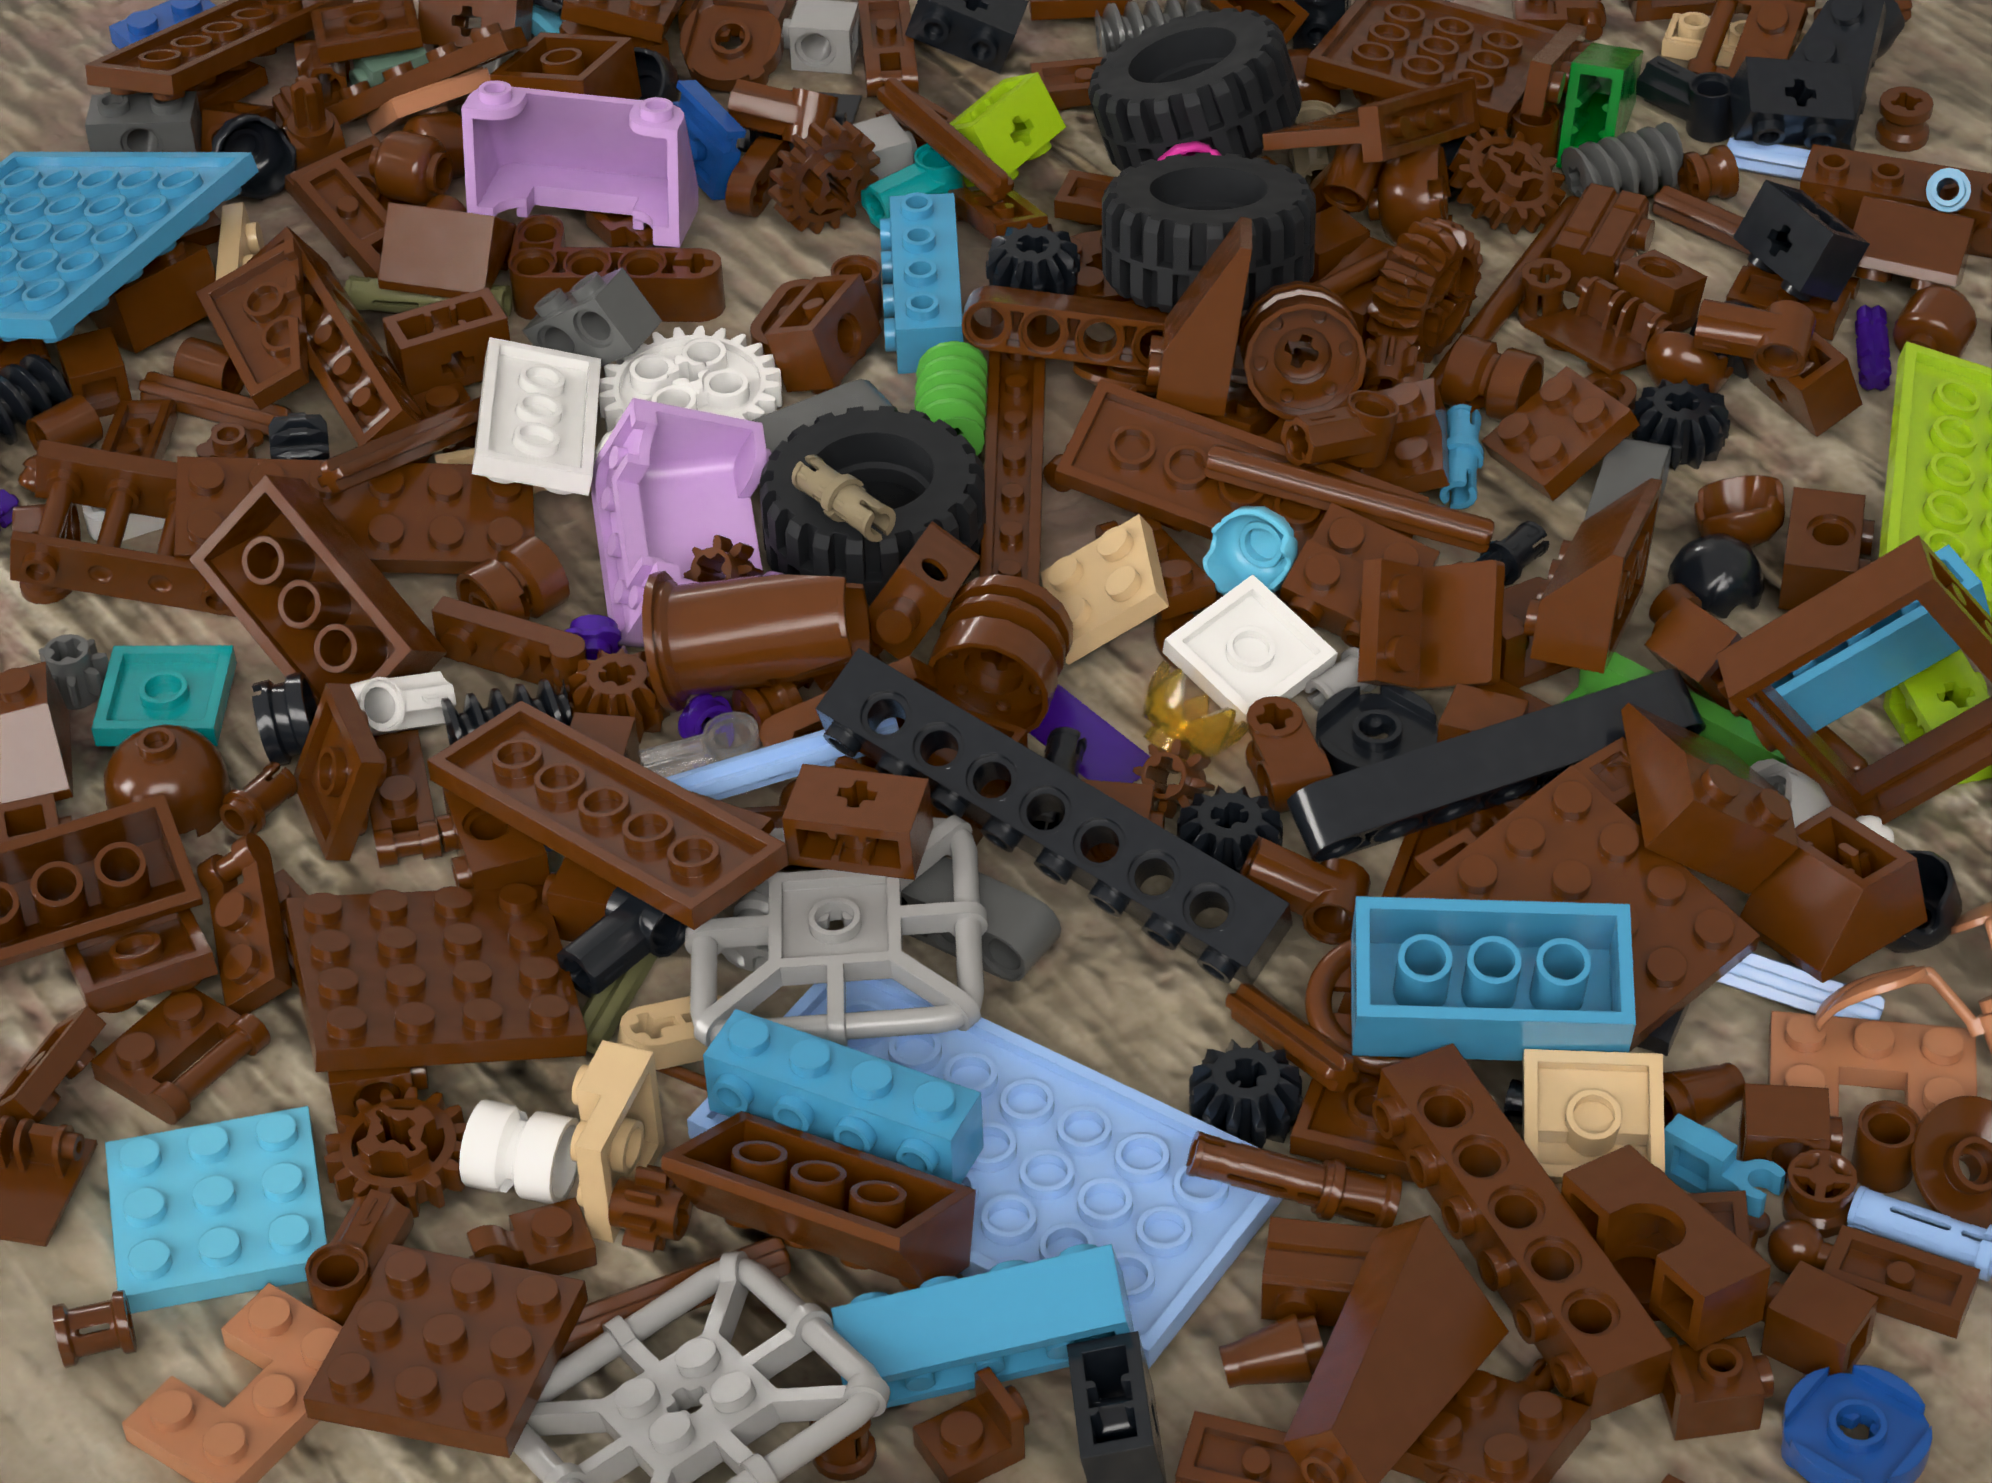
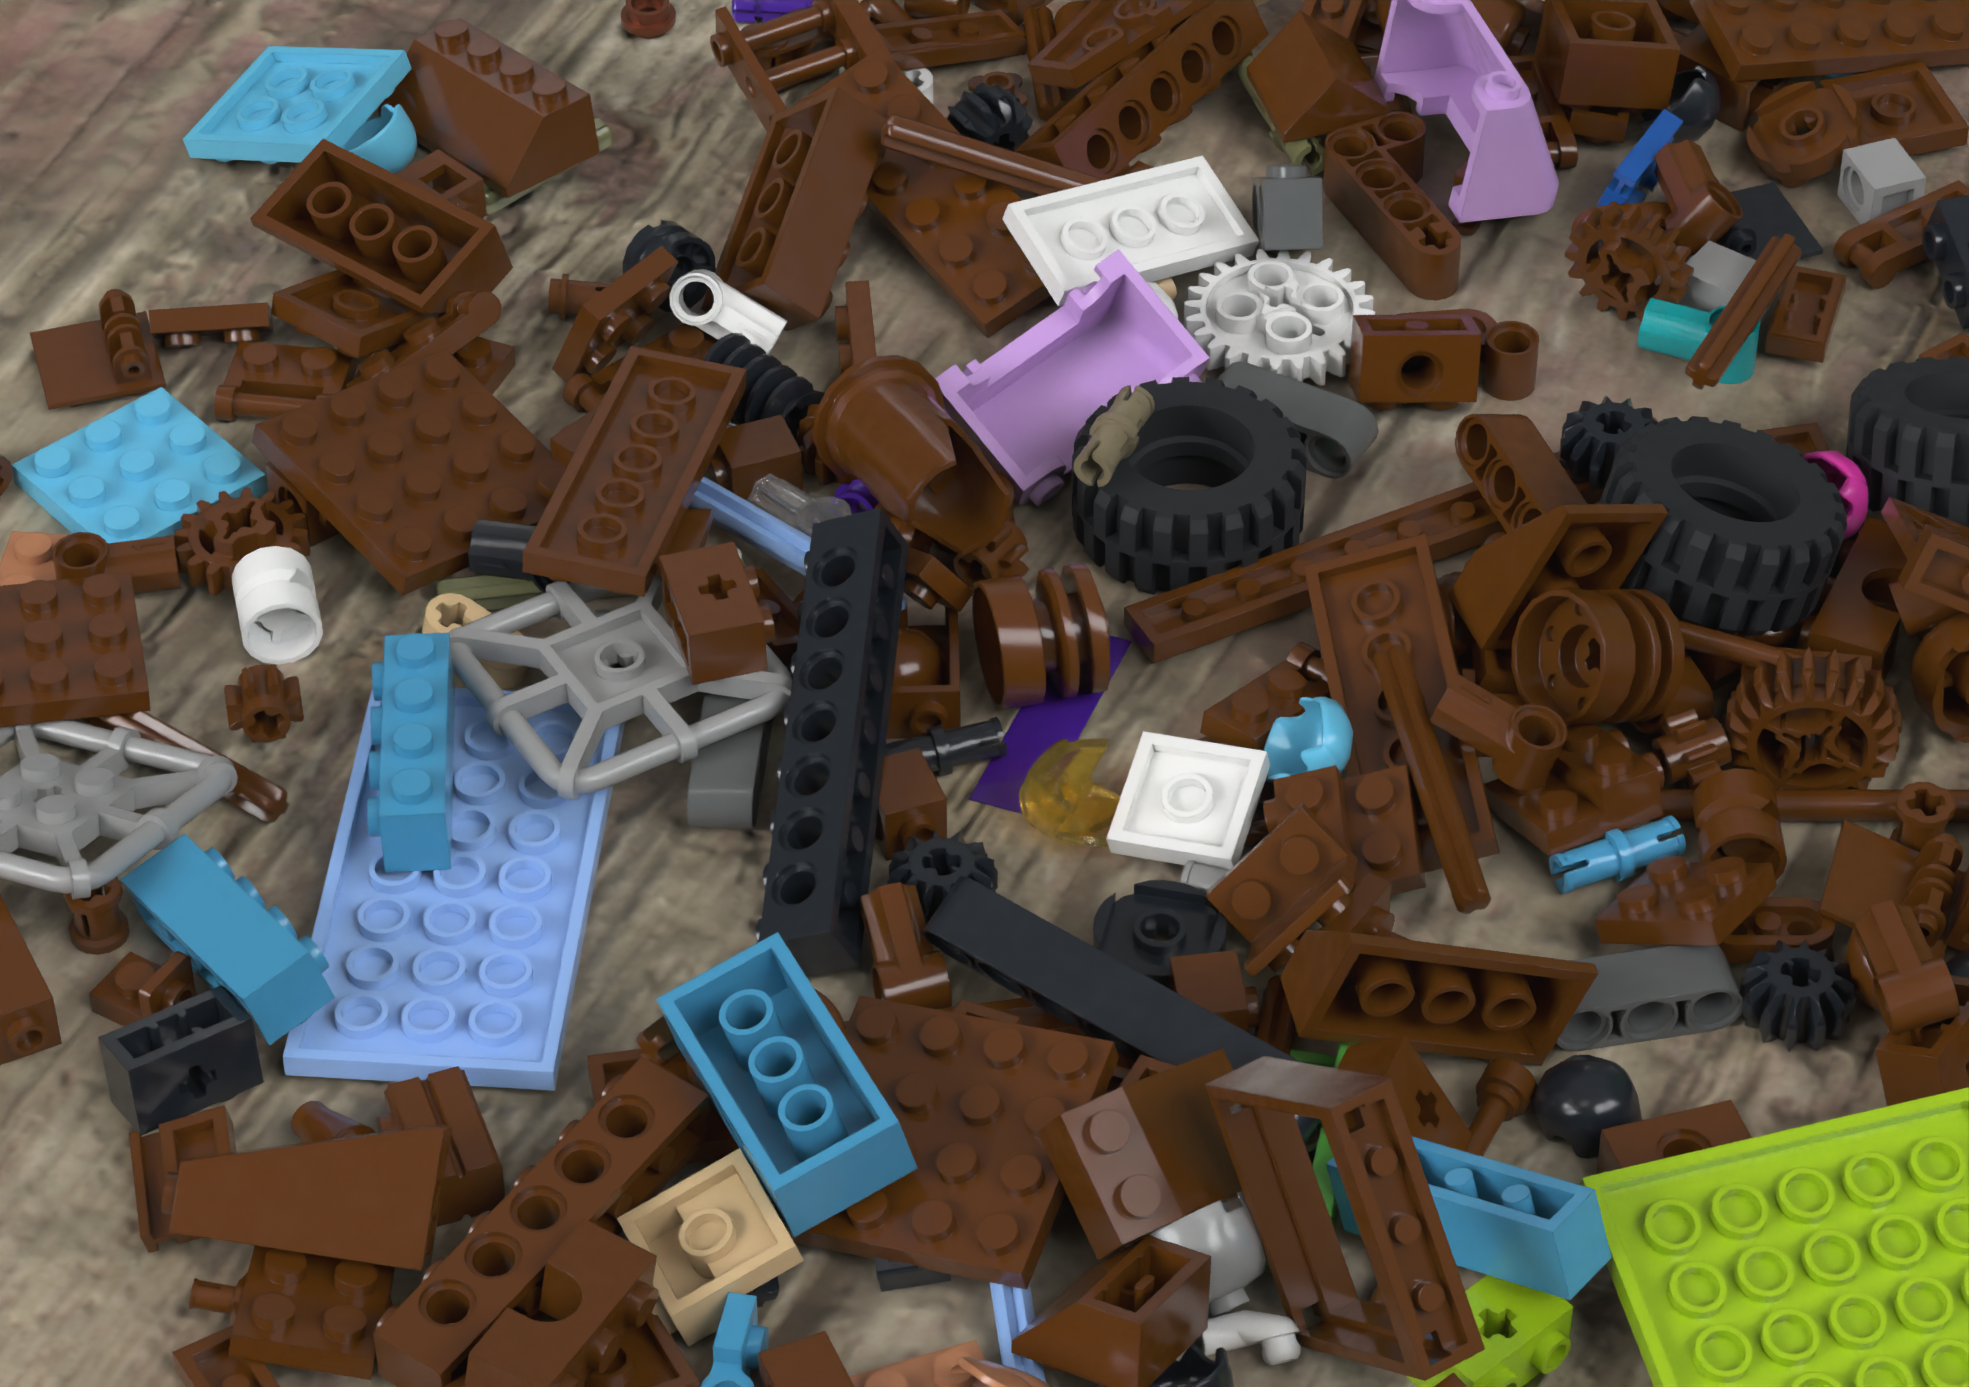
camera: 60 degrees right, 0 degrees up
dark grey gear [38,634,109,710] -> none
teal plate [91,645,237,746] -> none
reddish brown cylinder [104,724,231,837] -> none
reddish brown brick [382,287,510,395] -> none
reddish brown wheel [456,535,570,621] -> none
reddish brown plate [467,1197,597,1275] -> none
tan plate [570,1040,665,1243] -> none
reddish brown slope [661,1111,976,1289] -> none
reddish brown gear [684,535,764,582] -> none
reddish brown torso [869,521,981,660] -> none
dark azure brick [880,192,964,374] -> none
bright green piece [914,341,988,456] -> none
reddish brown plate [948,187,1048,241] -> none
lime brick [949,72,1066,187] -> none
tan plate [1040,514,1169,665] -> none
reddish brown gear [1133,739,1215,819] -> none
reddish brown pin [1186,1131,1402,1228] -> none
black gear [1189,1039,1303,1148] -> none
reddish brown piece [1245,696,1333,814] -> none
black axle [1474,521,1550,586] -> none
reddish brown cone [1663,1063,1745,1128] -> none
reddish brown hair [1694,475,1786,548] -> none

